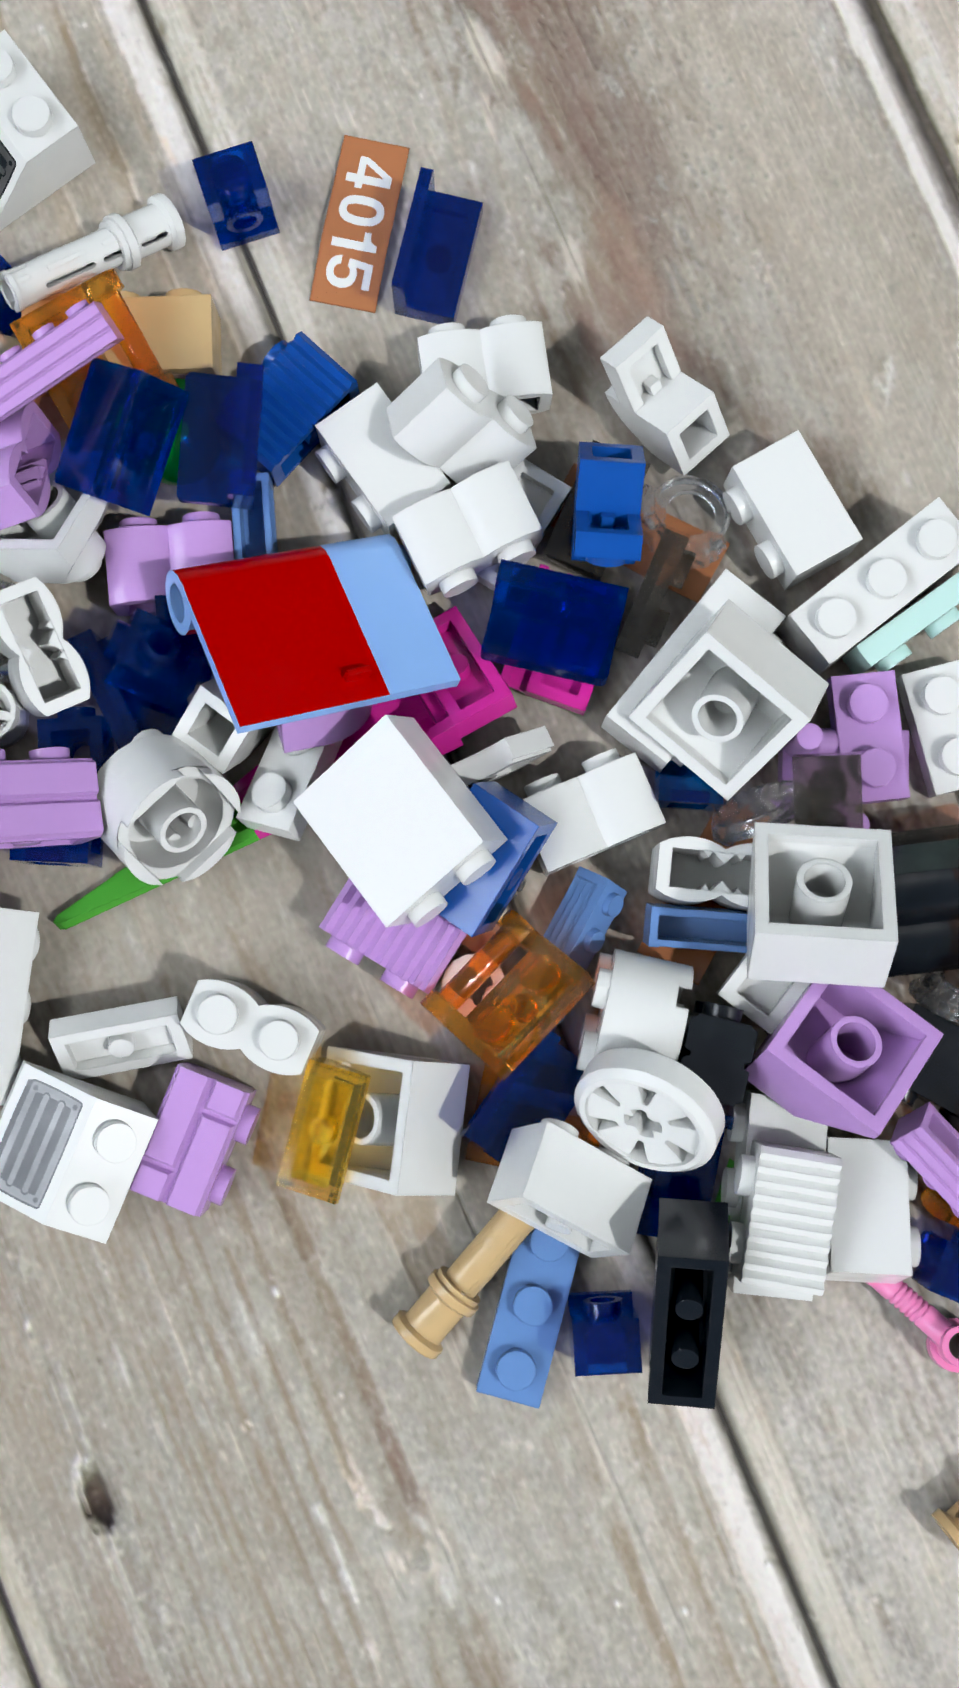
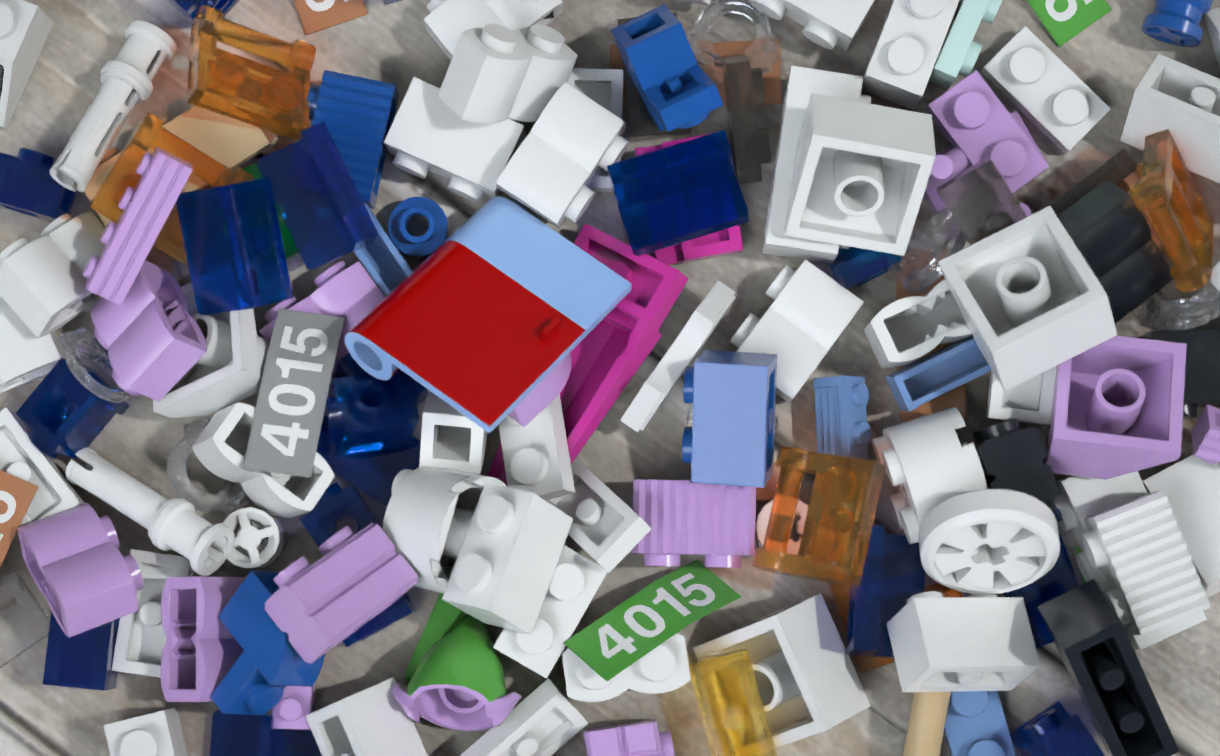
camera: 30 degrees left, 0 degrees up
white brick [293,714,508,928] -> none
none -> clear orange plate [187,5,316,141]
none -> light grey sticker [243,308,345,478]
none -> blue plate [388,197,448,257]
none -> hat [392,614,522,731]
none -> white brick [442,483,573,635]
none -> white brick [493,545,607,679]
none -> white plate [546,459,652,574]
none -> bright green sticker [563,560,741,682]

